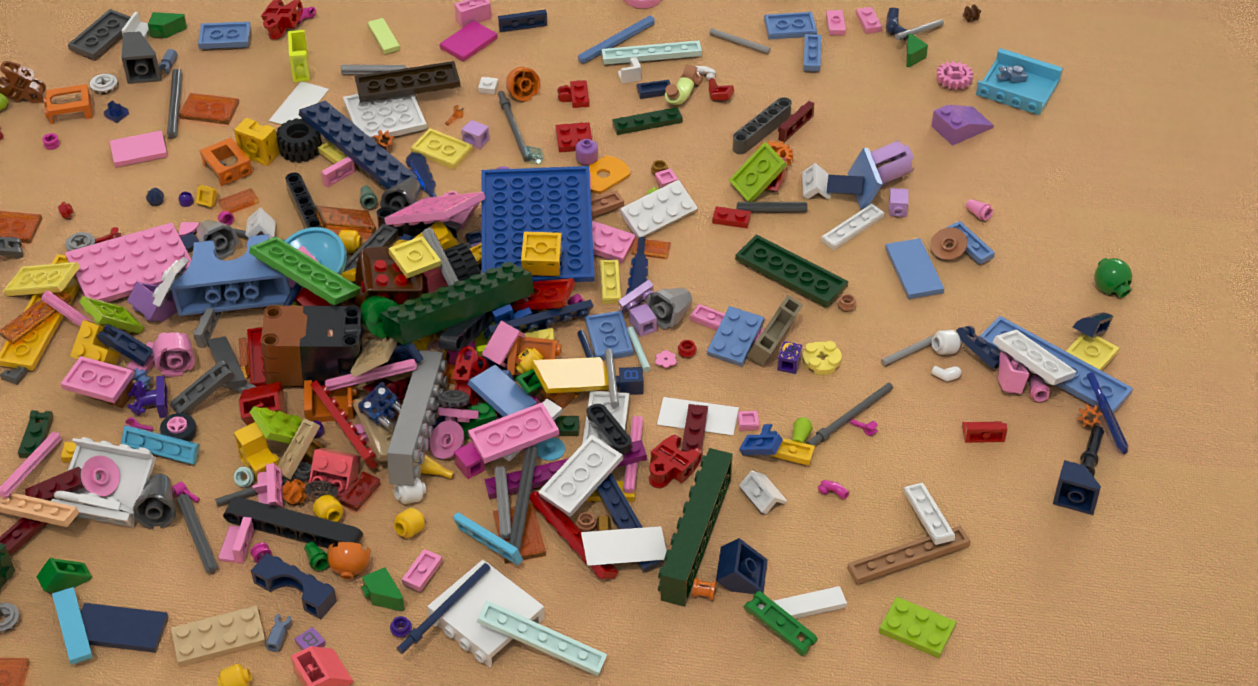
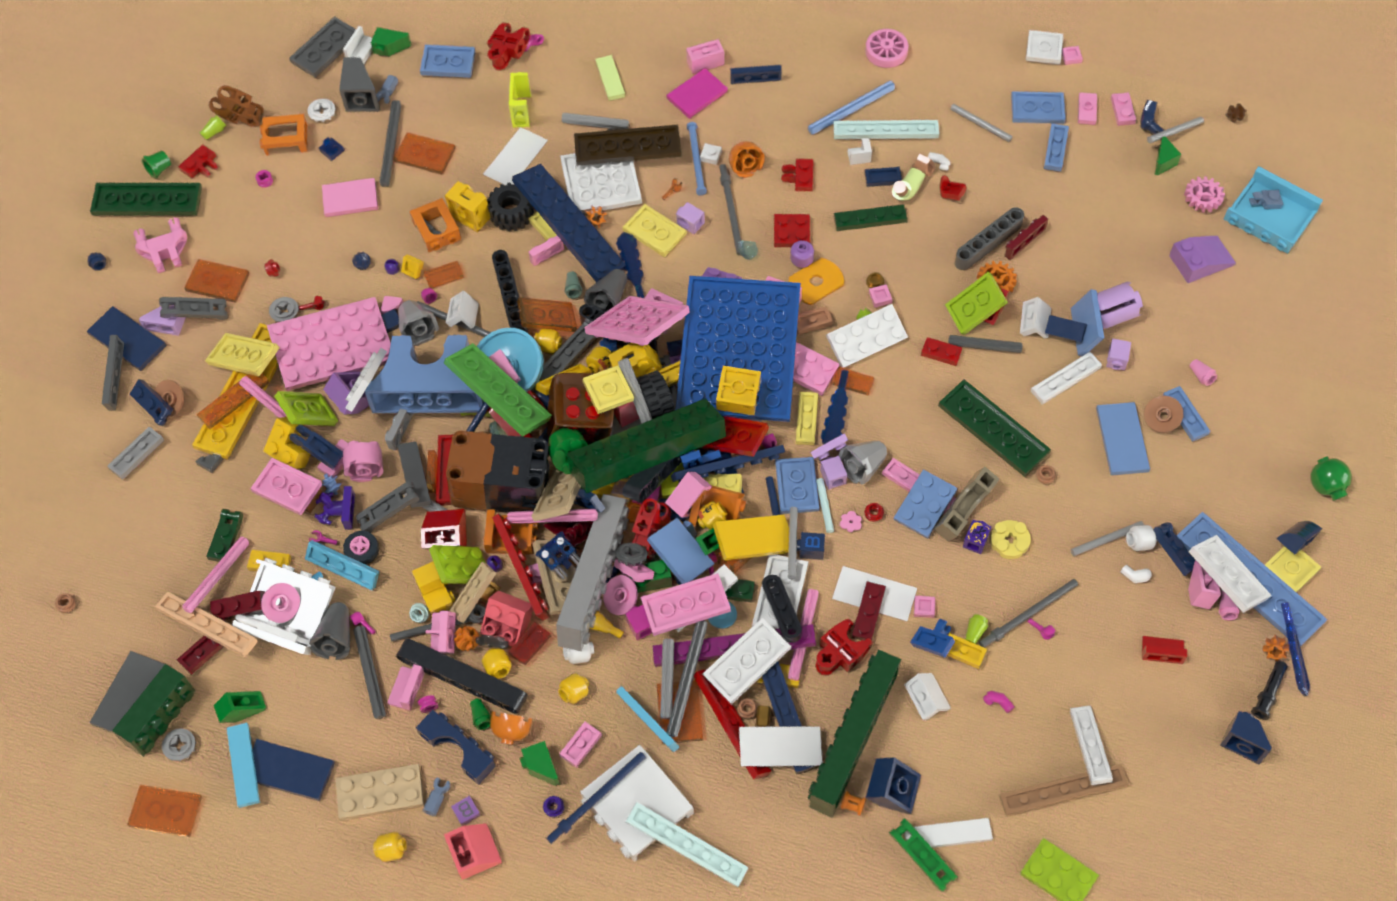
camera: 10 degrees right, 15 degrees up
none -> medium blue bar [687,122,707,196]

